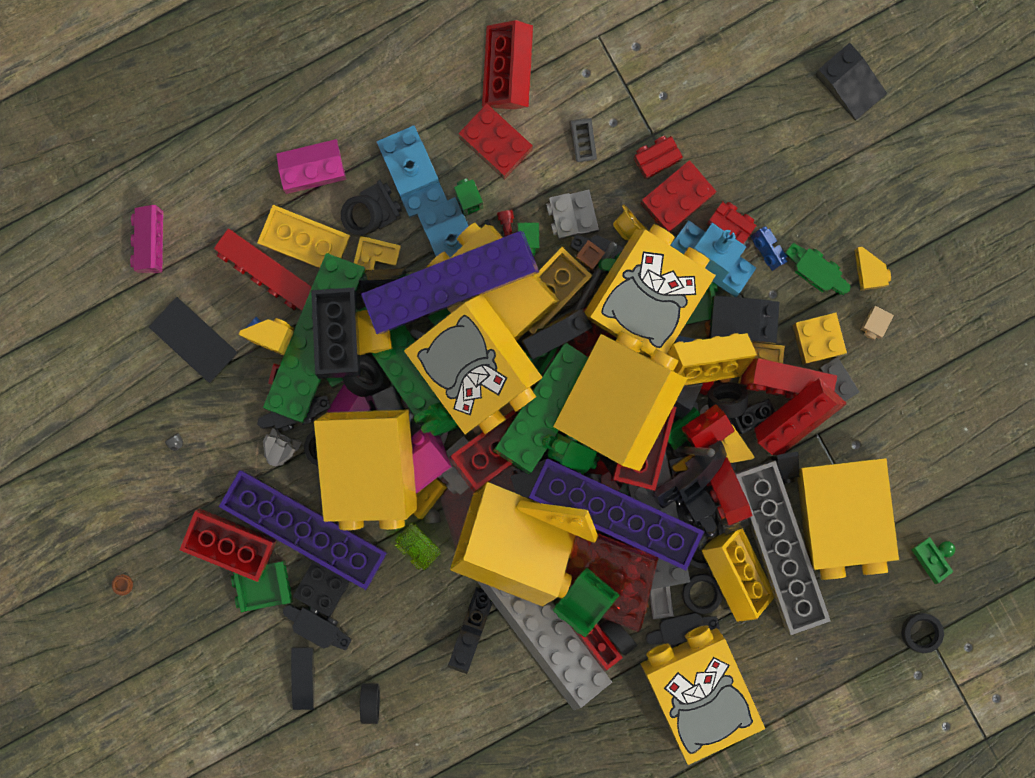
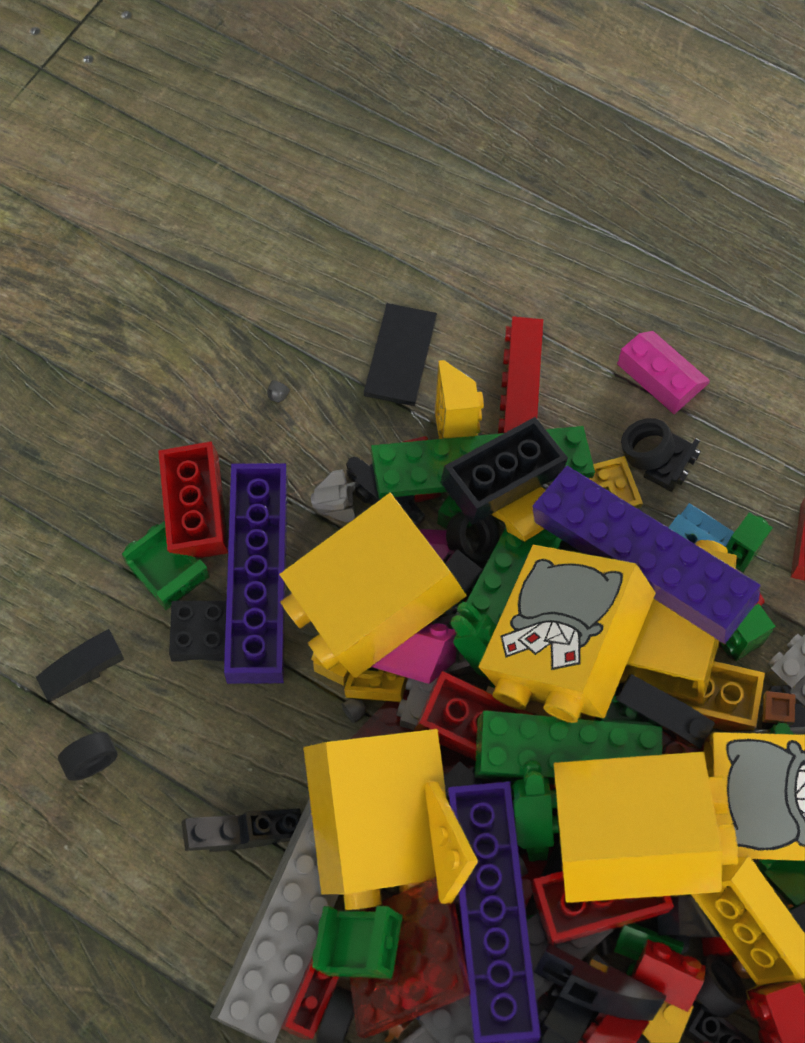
camera: 60 degrees right, 20 degrees down
dark orange plate [112,574,133,595] -> none
dark pink slope [130,205,163,273] -> none
yellow plate [257,205,351,268] -> none
black hinge [283,604,352,650] -> none
dark azure brick [376,125,447,218] -> none
clear neon green slope [395,522,443,570] -> none
dark grey piece [670,442,715,458] -> none

